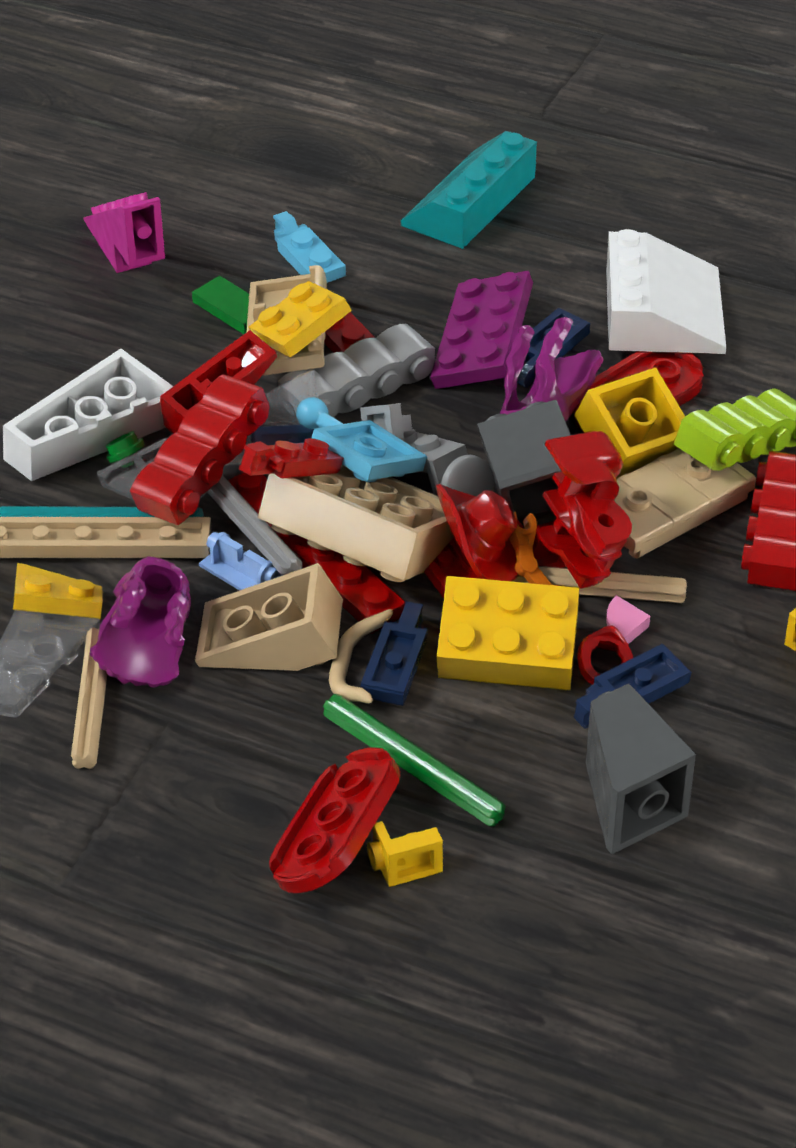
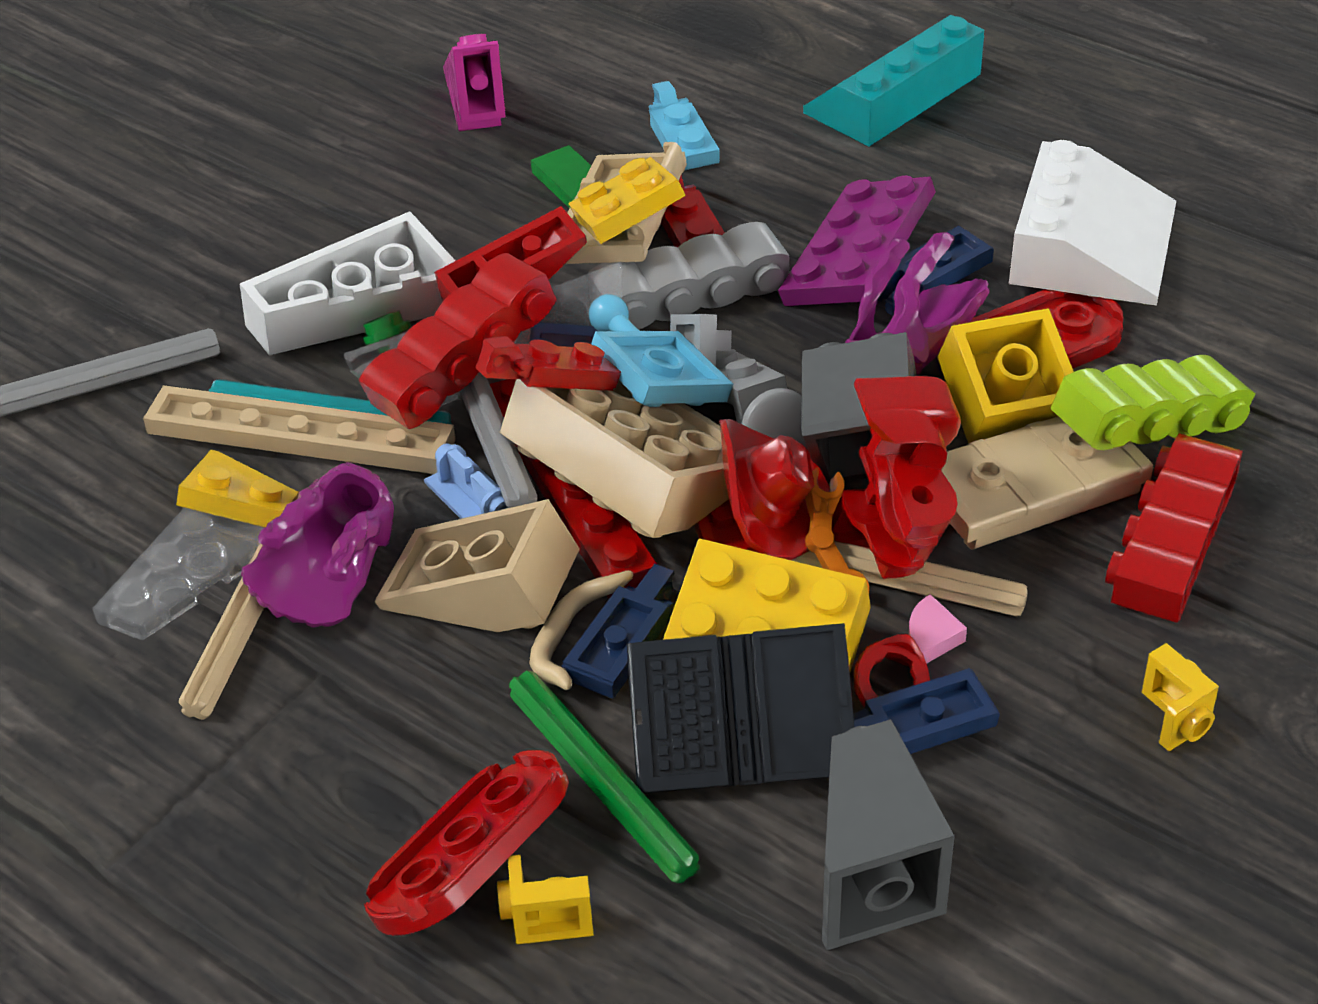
camera: 15 degrees right, 0 degrees up
none -> black piece [626,623,855,793]

